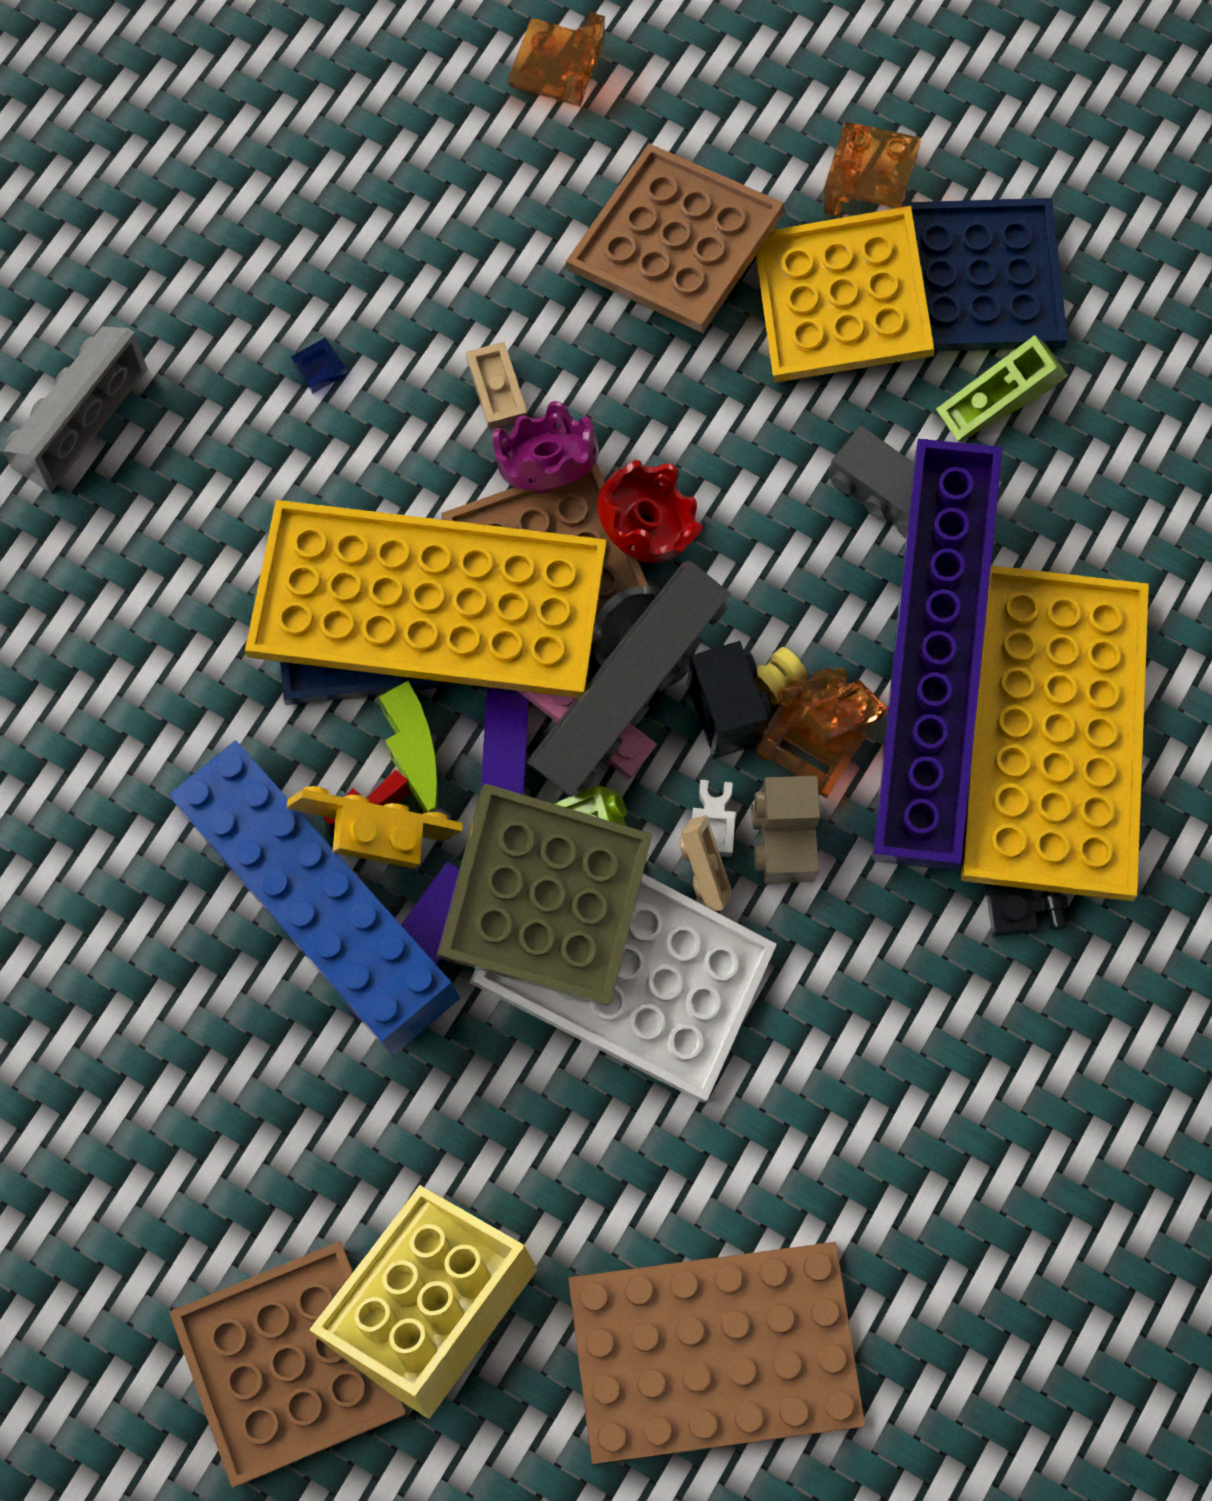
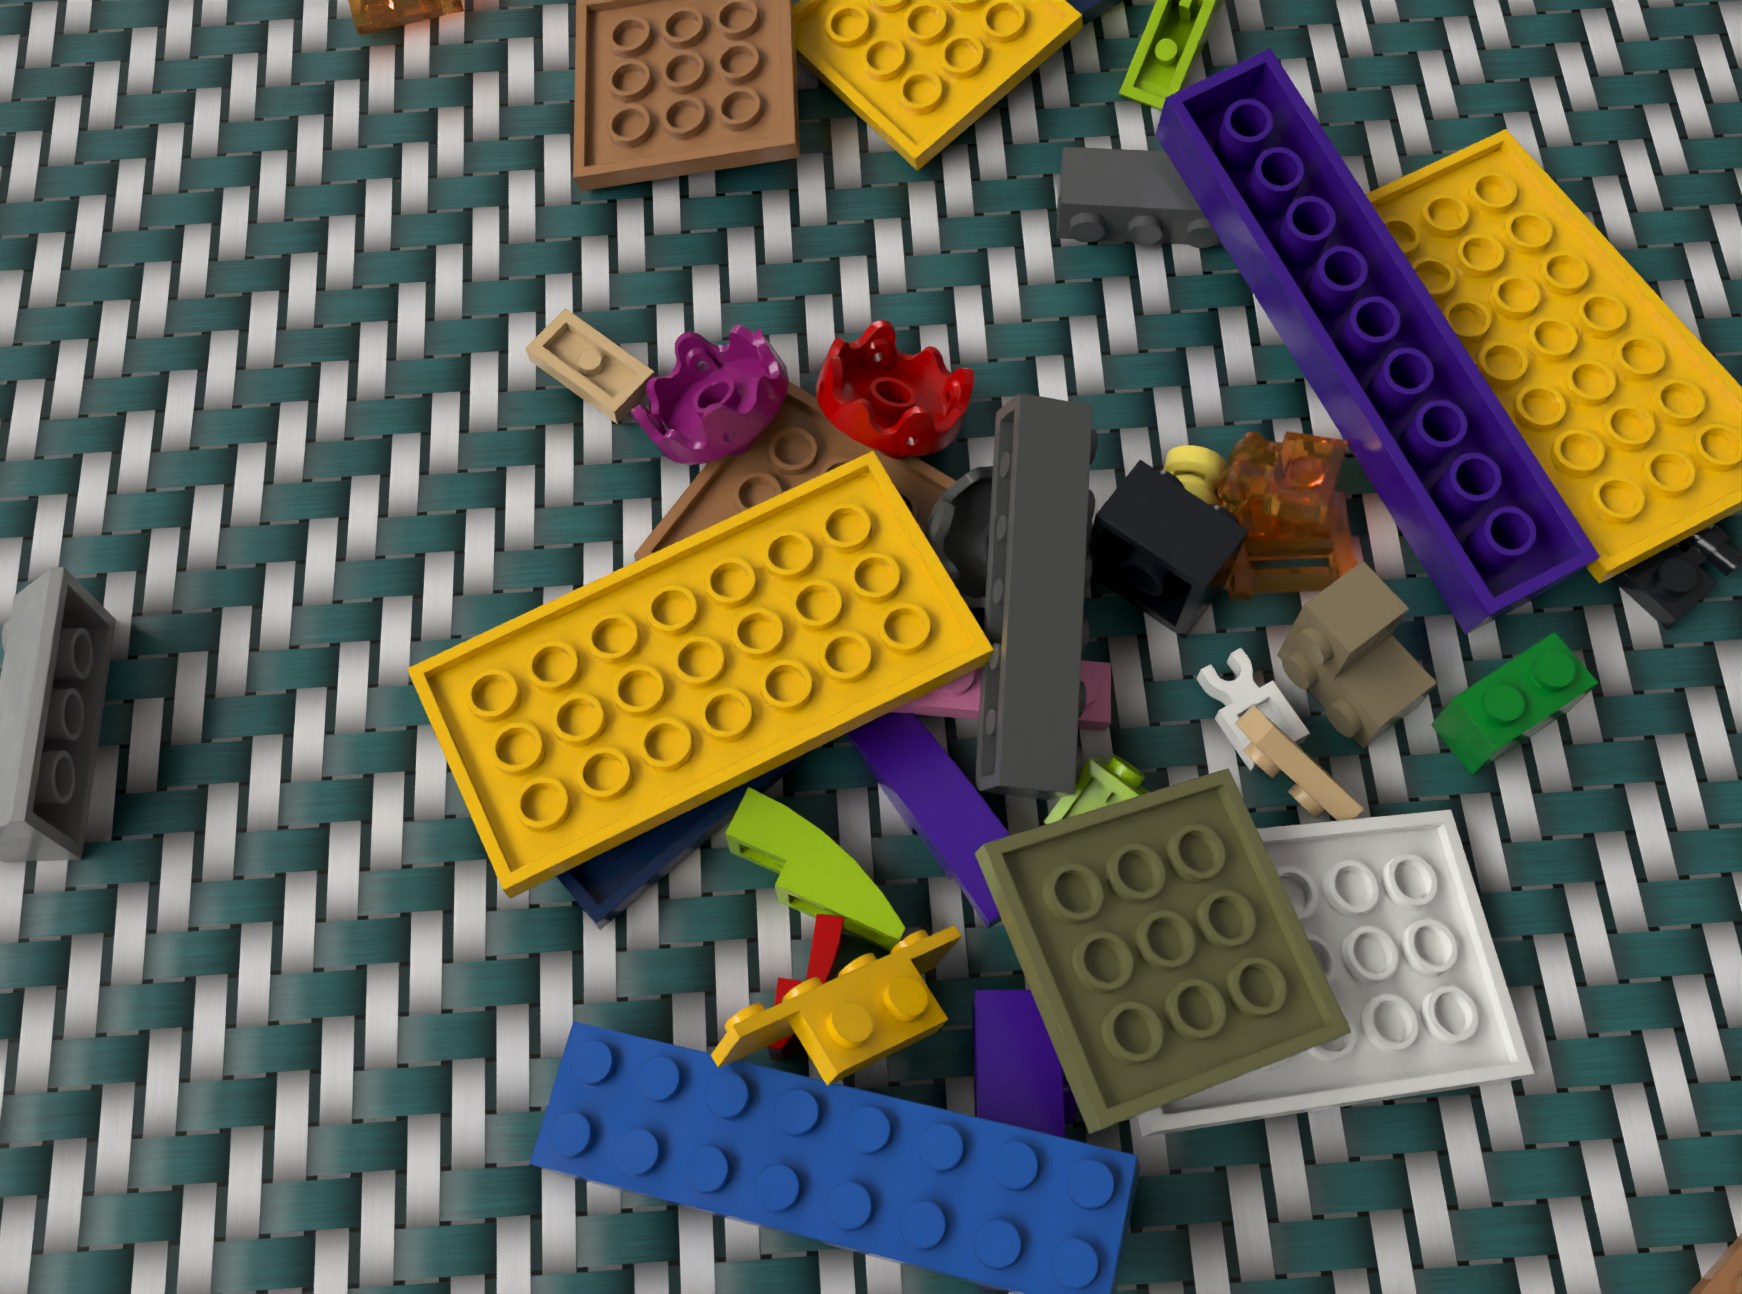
camera: 30 degrees left, 5 degrees down
clear blue tile [291,337,347,394] -> none
none -> green brick [1431,632,1598,776]

